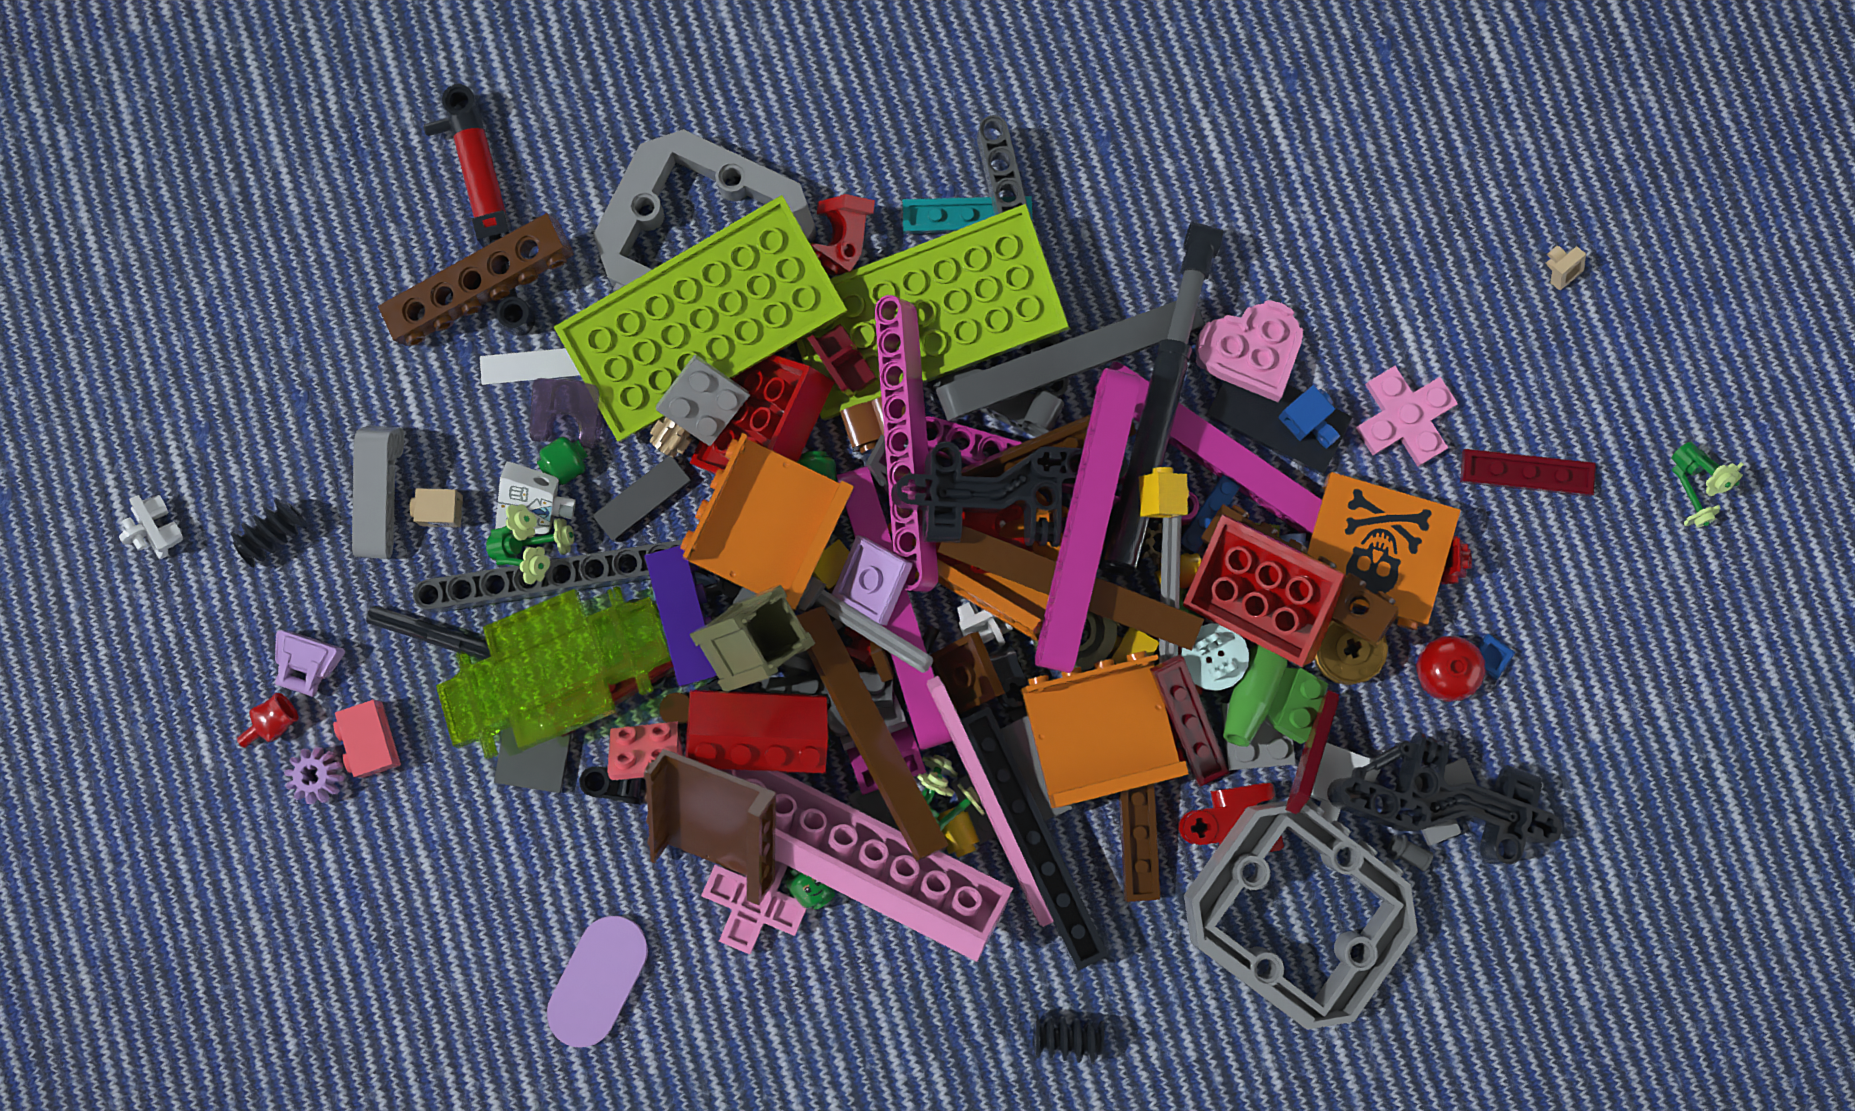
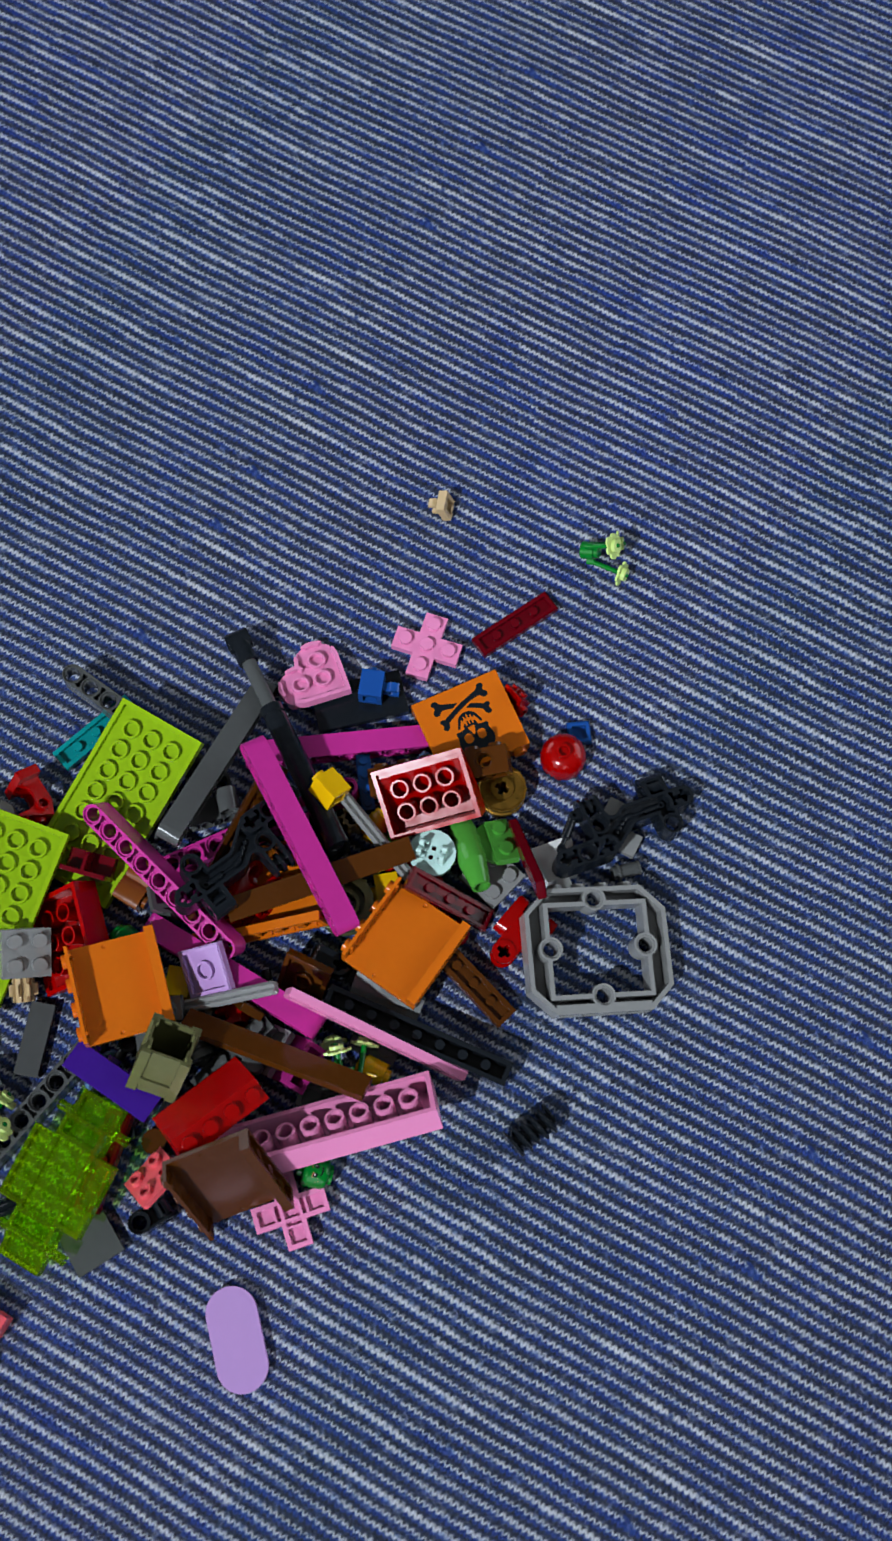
camera: 40 degrees left, 10 degrees down
white hips [957,602,1013,647] -> none

